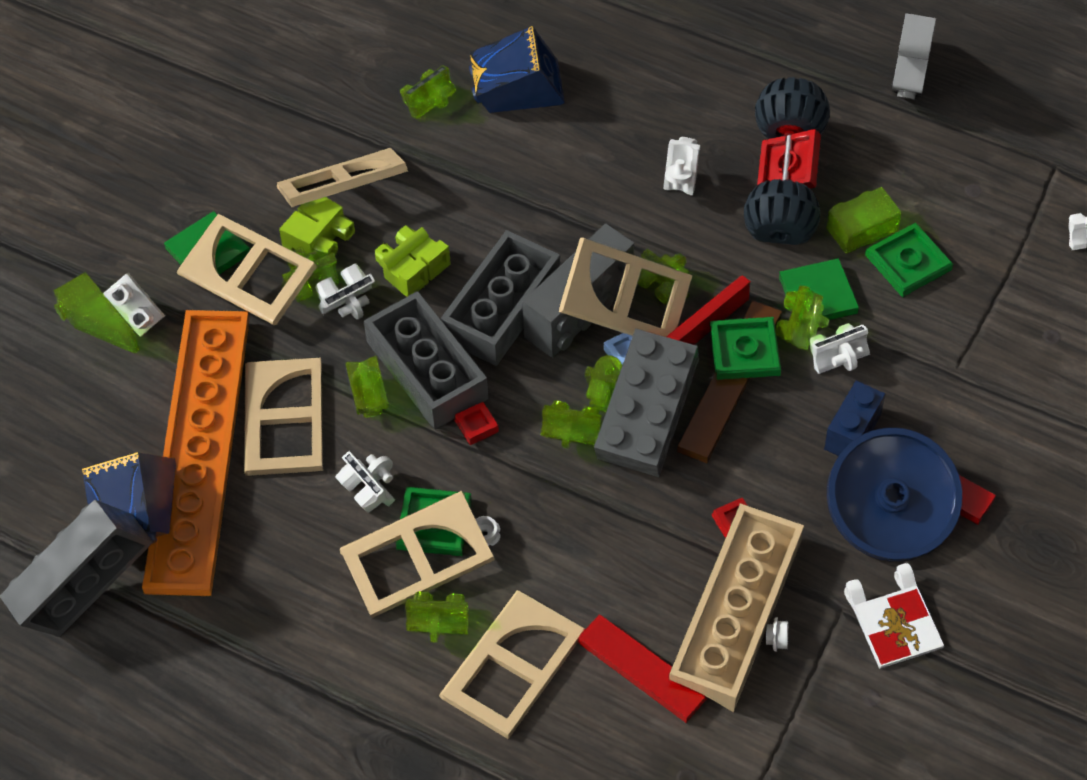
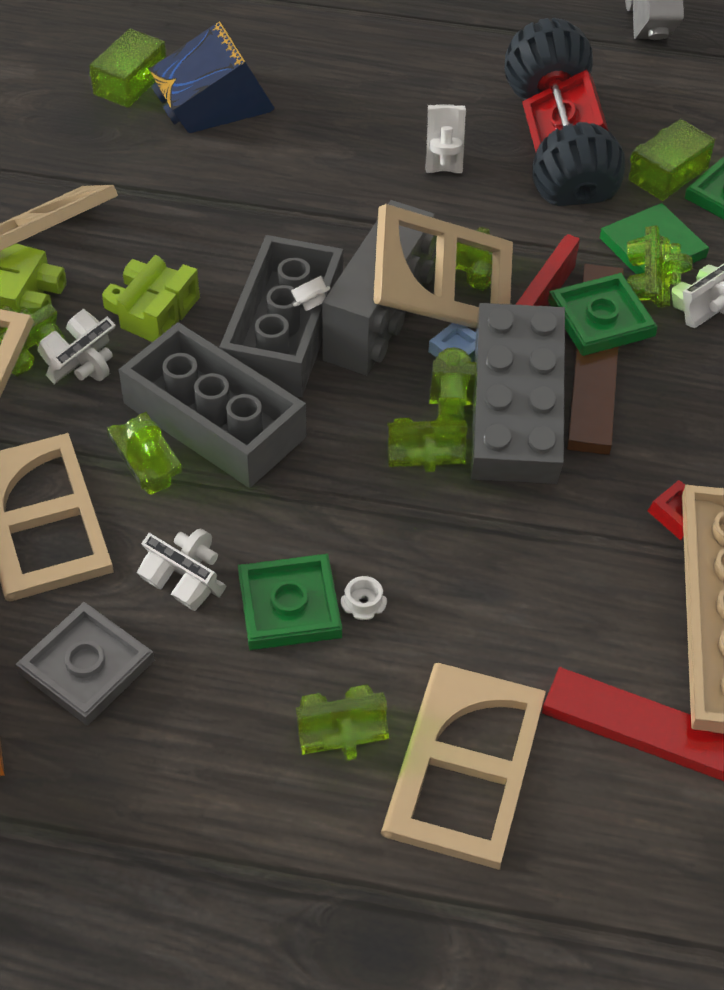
camera: 20 degrees left, 5 degrees down
tan window [340,491,495,618] -> none
clear neon green hips [400,65,456,119] -> none
red plate [454,402,499,446] -> none
none -> flat silver plate [16,602,155,726]
none -> clear neon green brick [89,28,166,108]
none -> white plate [291,276,331,311]

